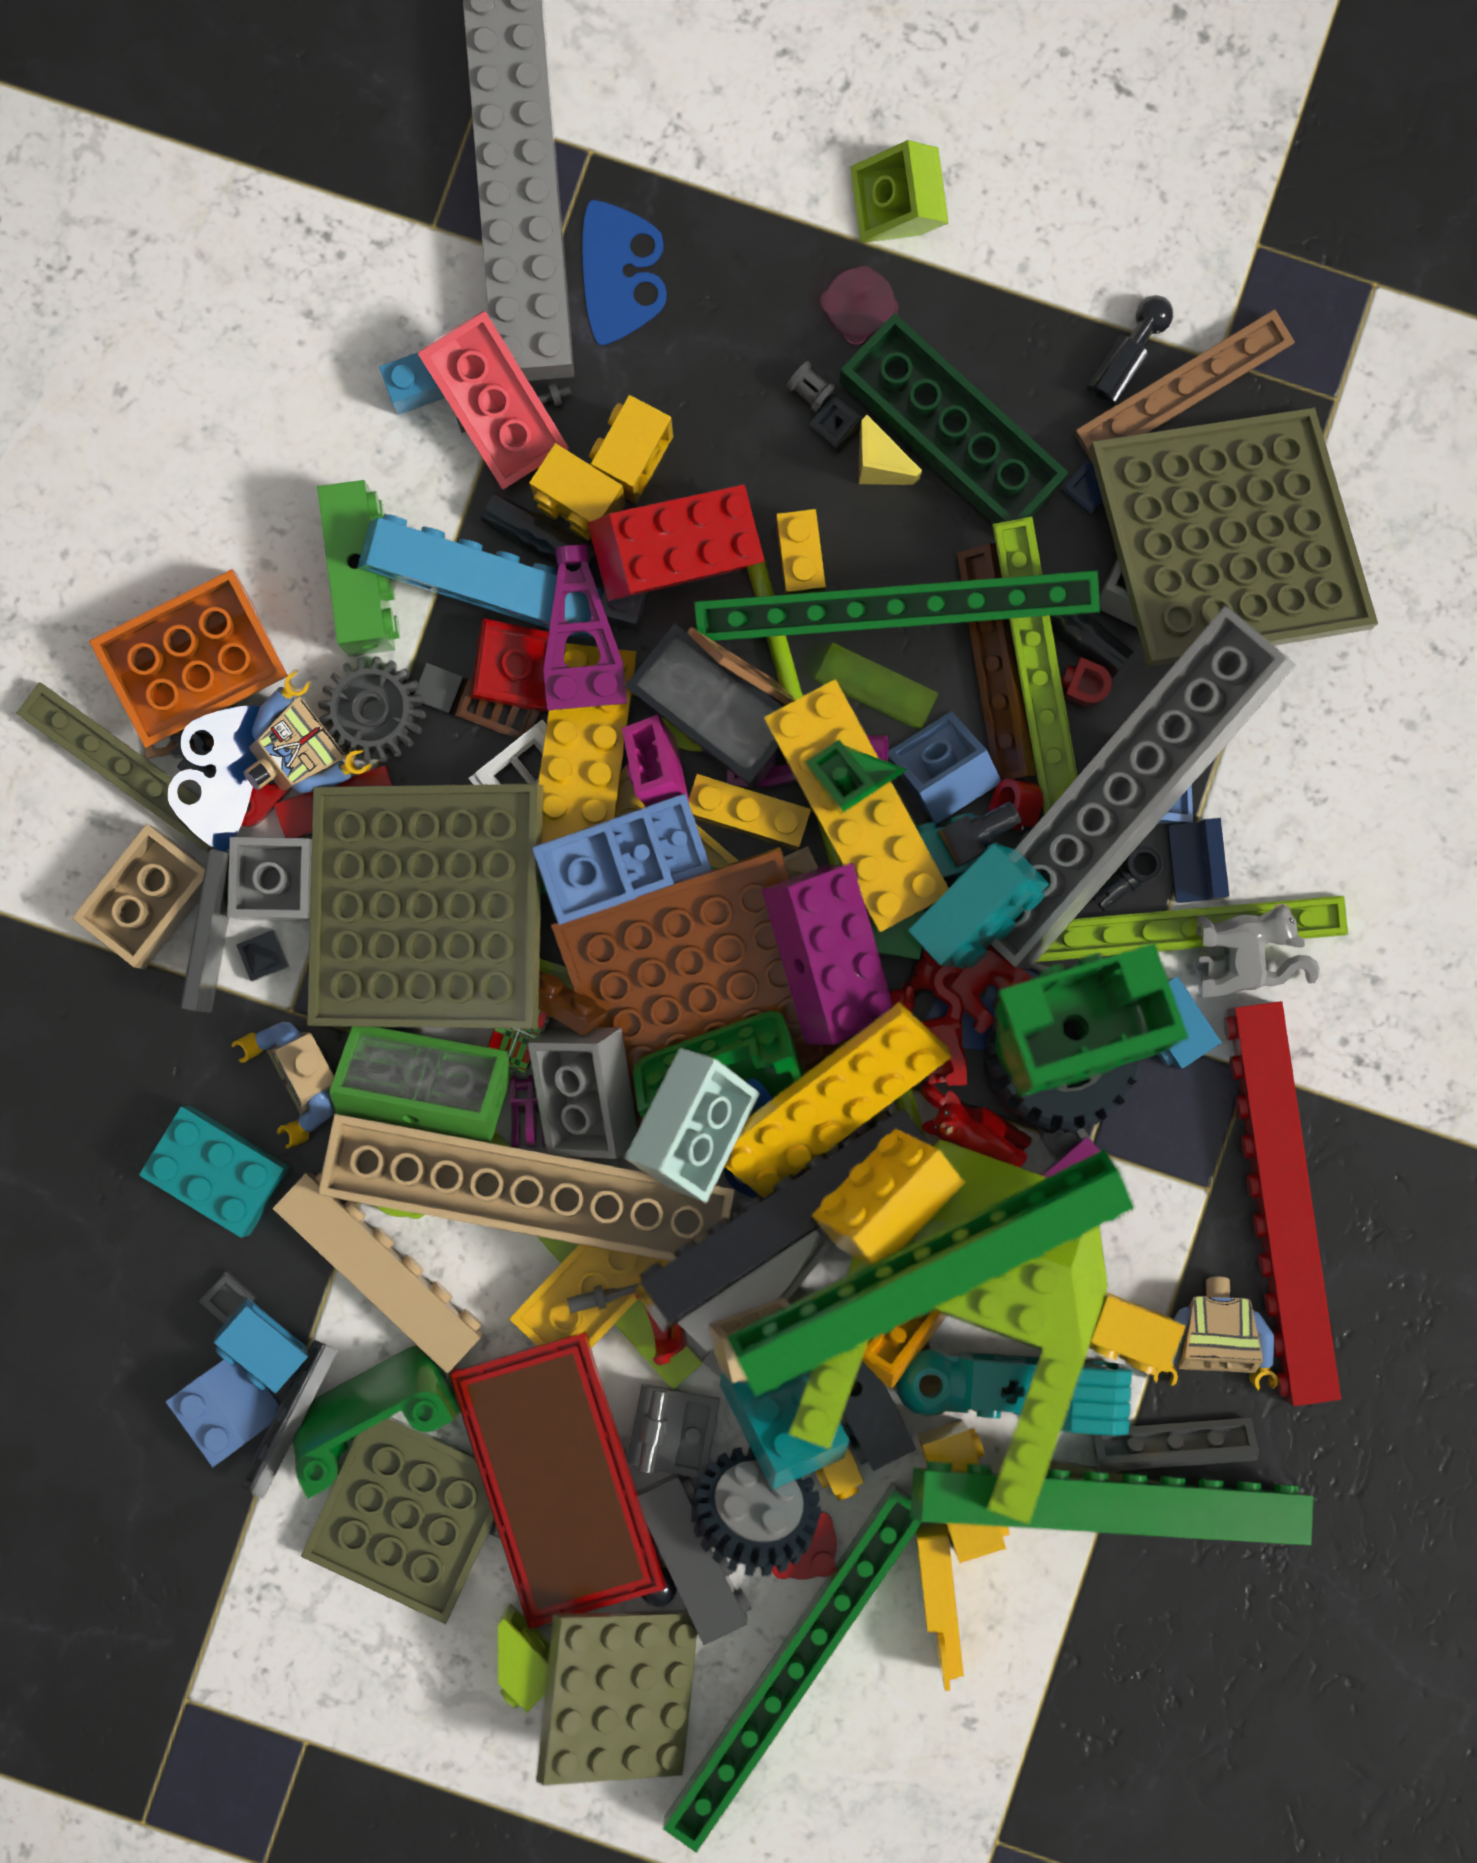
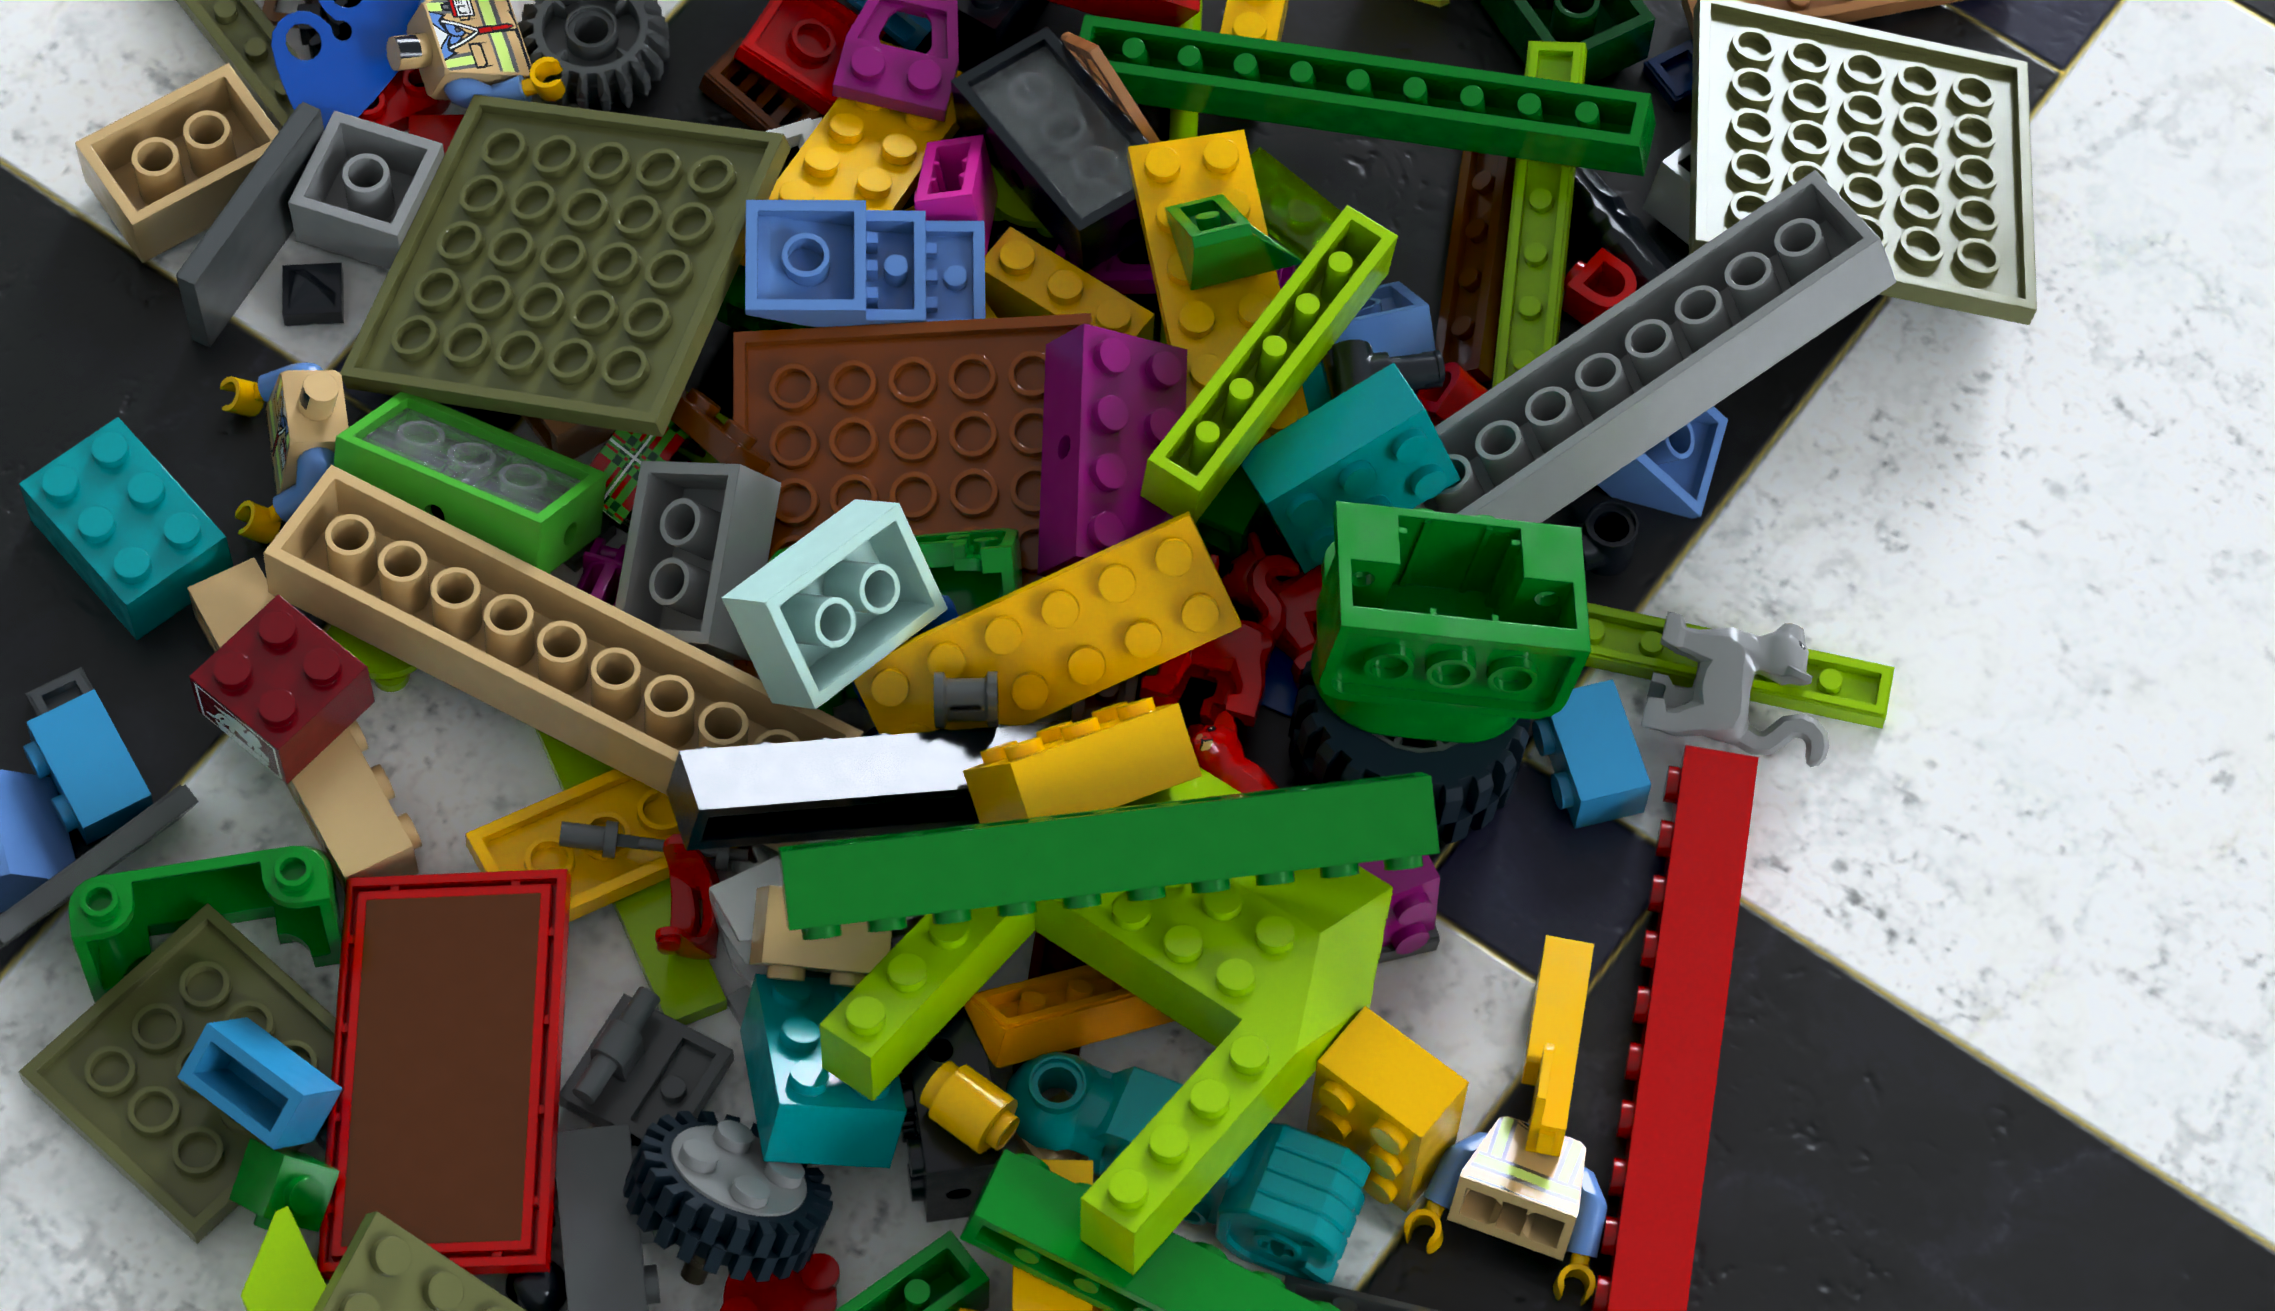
camera: 15 degrees right, 25 degrees down
dark grey tile [414,663,464,715] -> none
yellow brick [815,1446,864,1501] -> none
dark blue panel [1167,817,1229,903] -> none
none -> dark azure piece [178,1017,343,1150]
none -> dark red brick [189,594,375,784]
none -> green brick [229,1138,340,1232]
none -> yellow brick [920,1061,1020,1154]
none -> dark grey bush [934,671,998,729]
none -> lime brick [1140,205,1398,523]
none -> yellow piece [1521,935,1594,1157]

